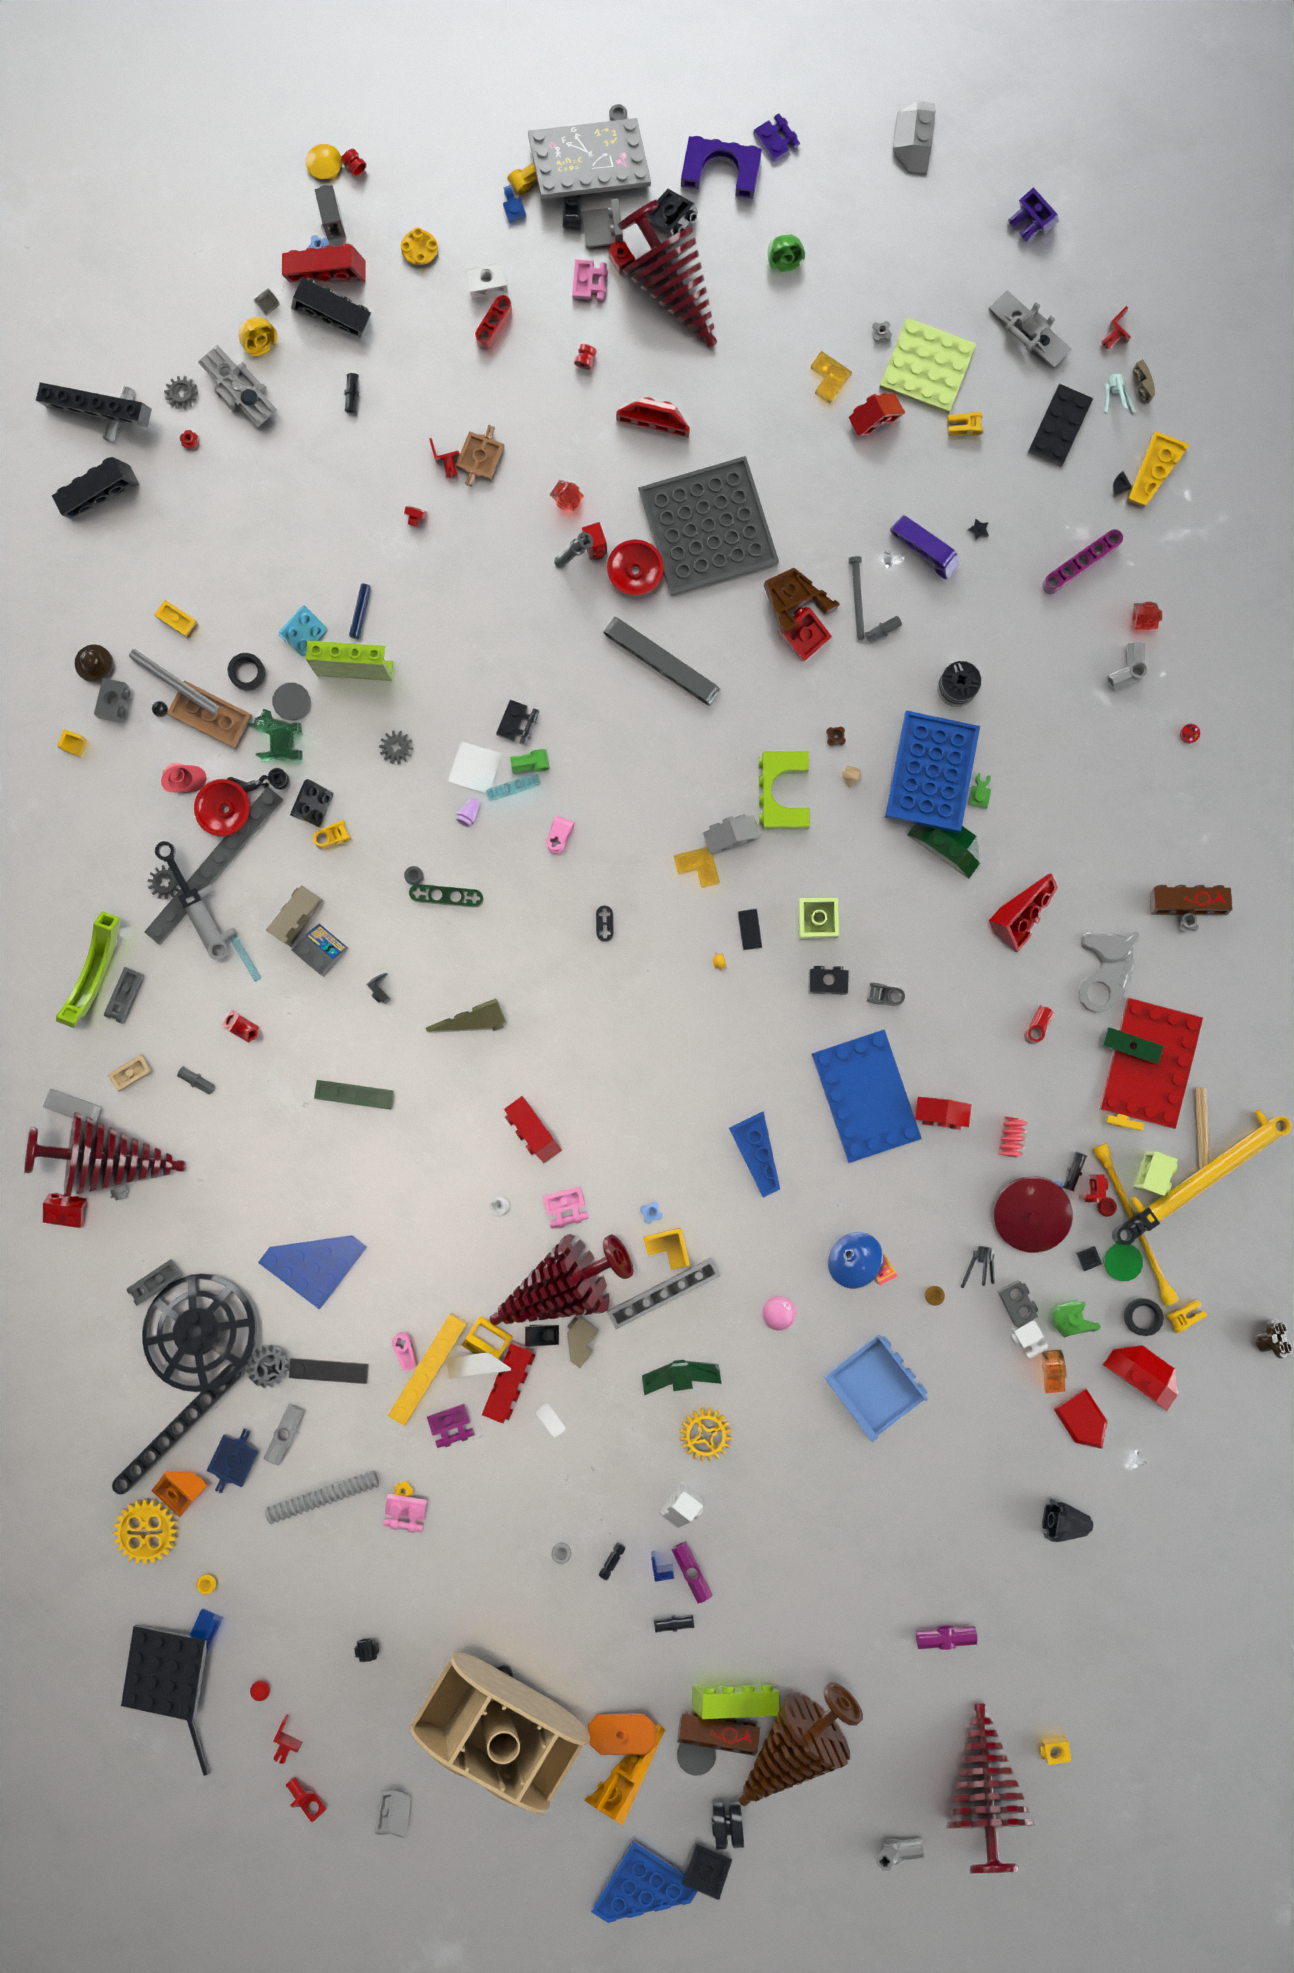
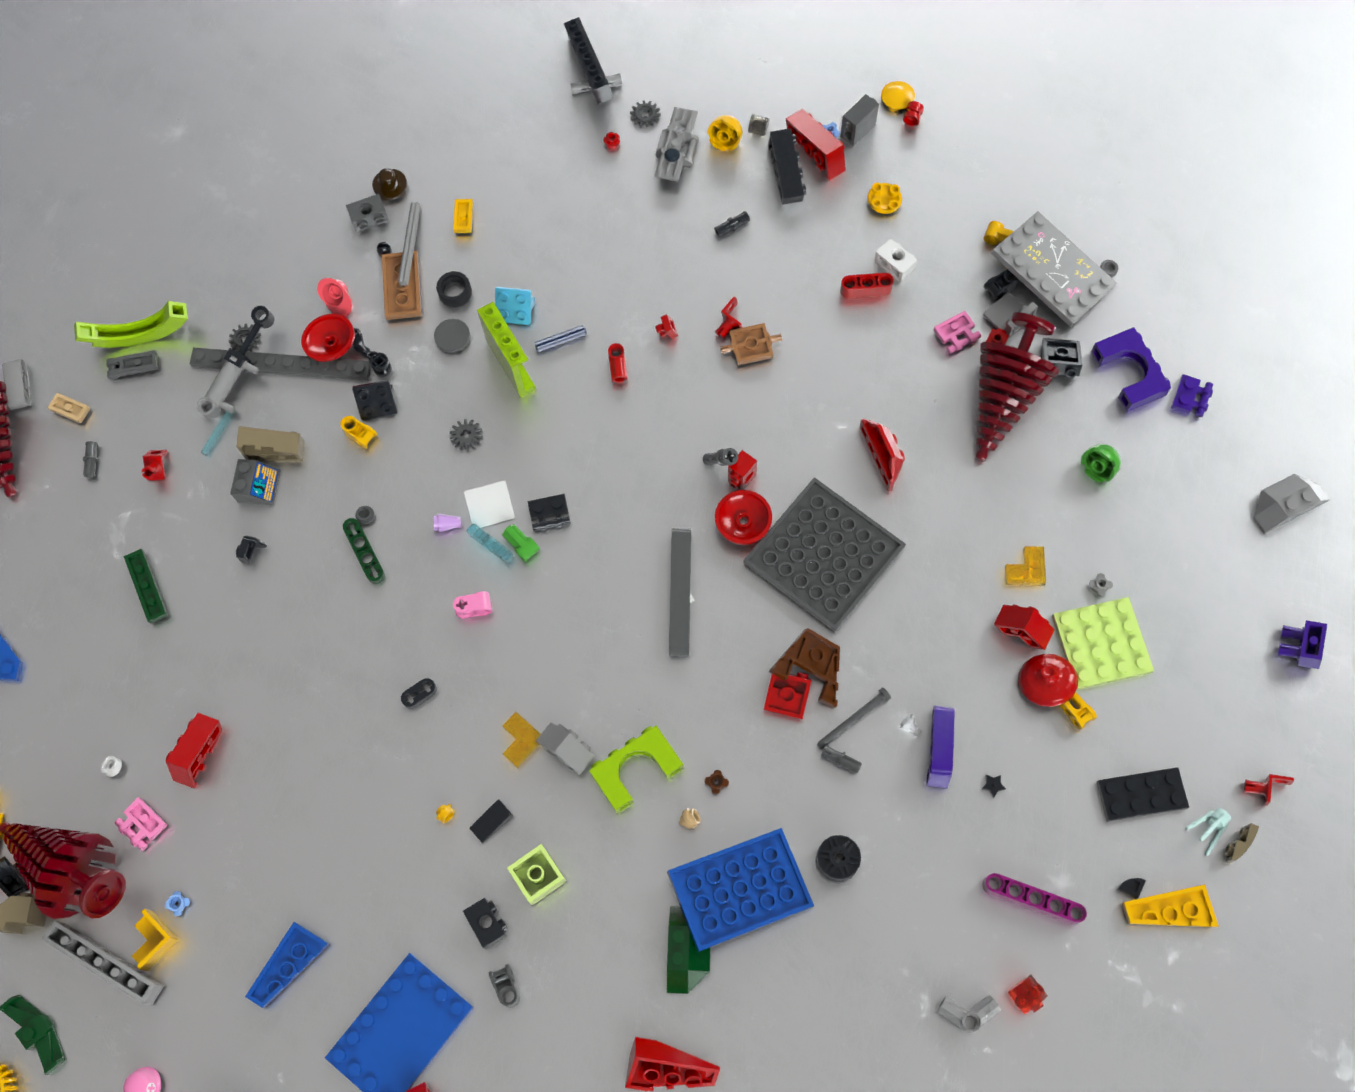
camera: 60 degrees right, 15 degrees down
black wedge [52,457,139,519] -> none
yellow panel [57,729,88,758] -> none
clear green animal [247,709,303,761] -> none
olive wedge [425,998,507,1033] -> none
blue plate [503,185,526,223] -> none
clear red brick [549,479,584,511] -> none
red wheel [574,344,597,370] -> none
bright green plate [968,773,991,809] -> none
light grey piece [989,290,1072,368] -> none
none -> red piece [608,343,628,383]
none -> red hat [1018,654,1078,707]

